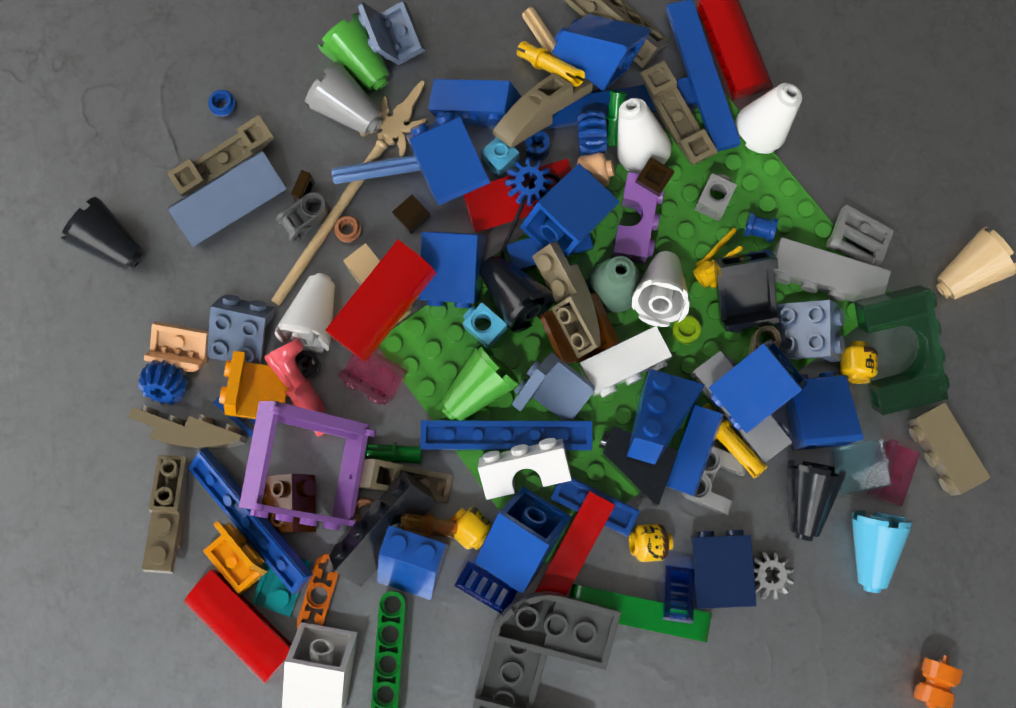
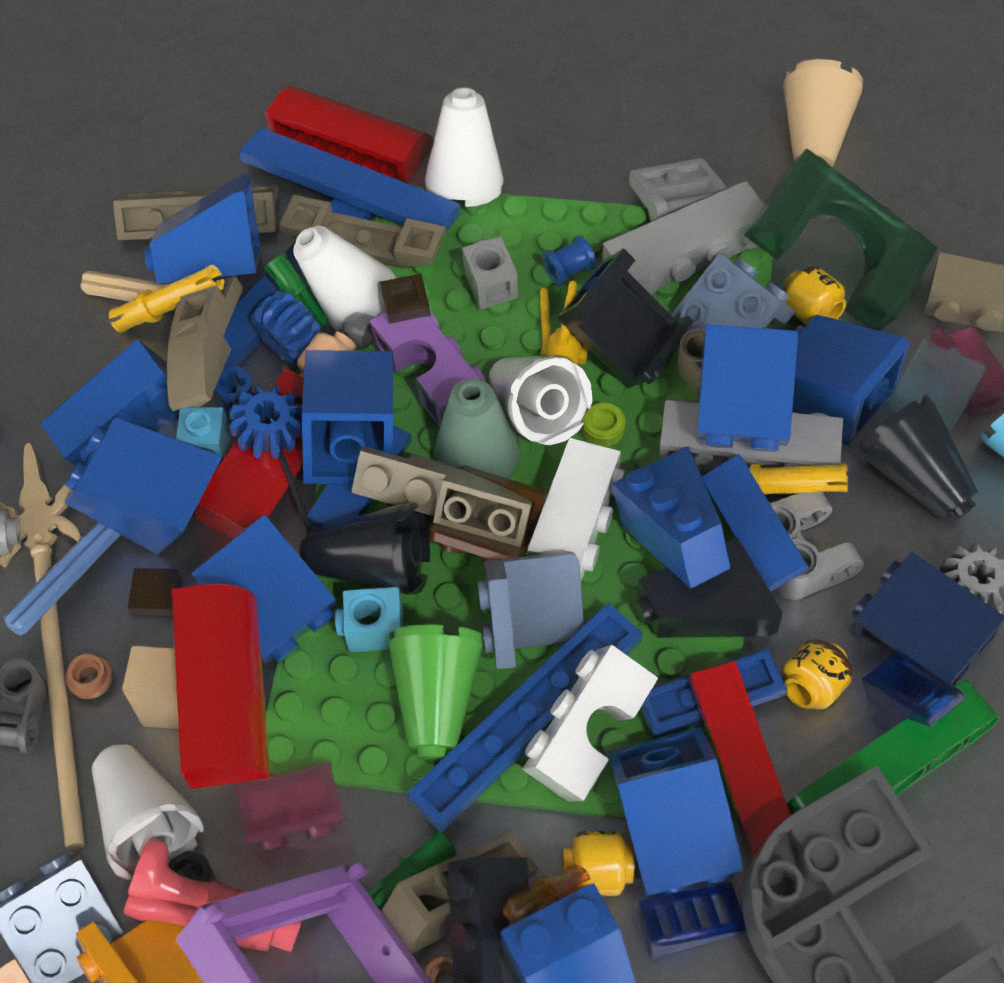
camera: 45 degrees left, 20 degrees down
none -> dark grey hinge [343,312,375,349]

